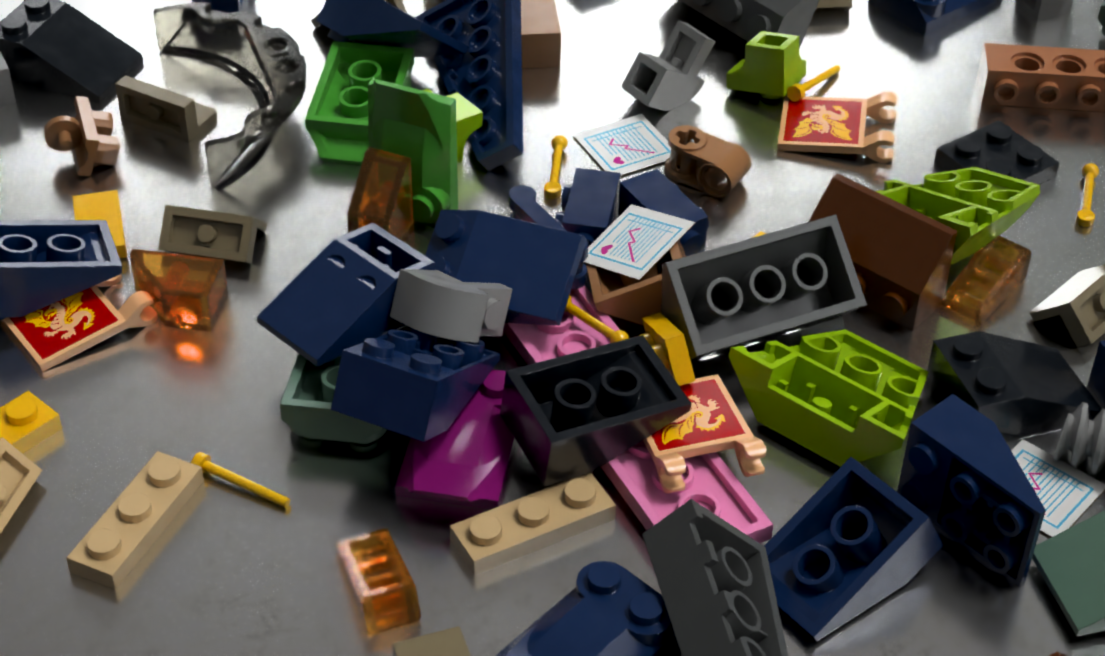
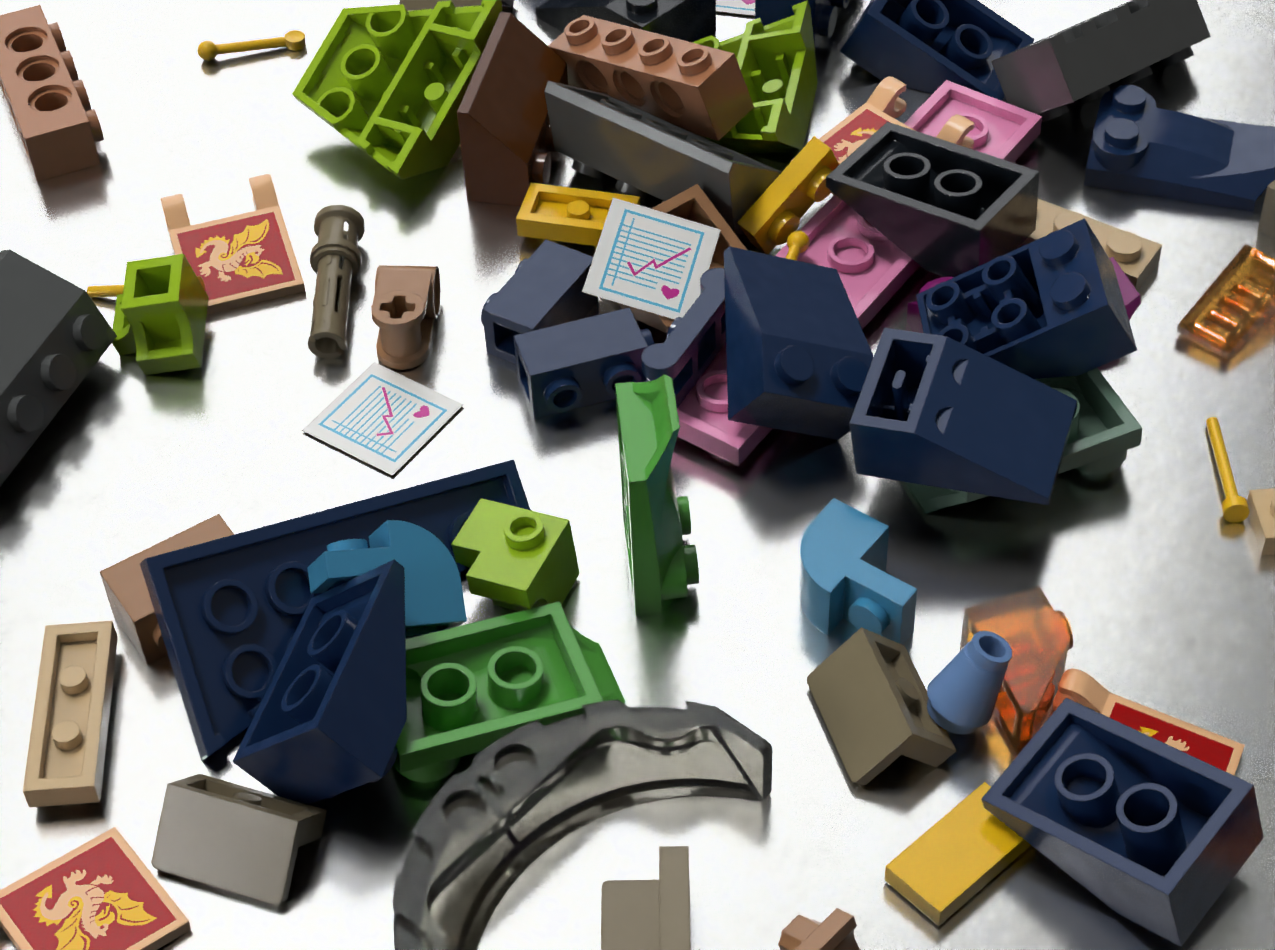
camera: 115 degrees left, 5 degrees up
clear orange slope [347,147,414,242] -> none
light grey brick [390,269,513,343] -> none
yellow hinge [544,135,568,199] -> none
light grey brick [620,20,716,111] -> none
black plate [934,120,1060,184] -> none
none -> dark tan pin [307,204,365,359]
none -> dark azure brick [307,520,467,638]
none -> nougat brick [548,15,754,141]
none -> dark azure brick [799,498,918,645]
none -> medium blue cone [927,631,1012,734]

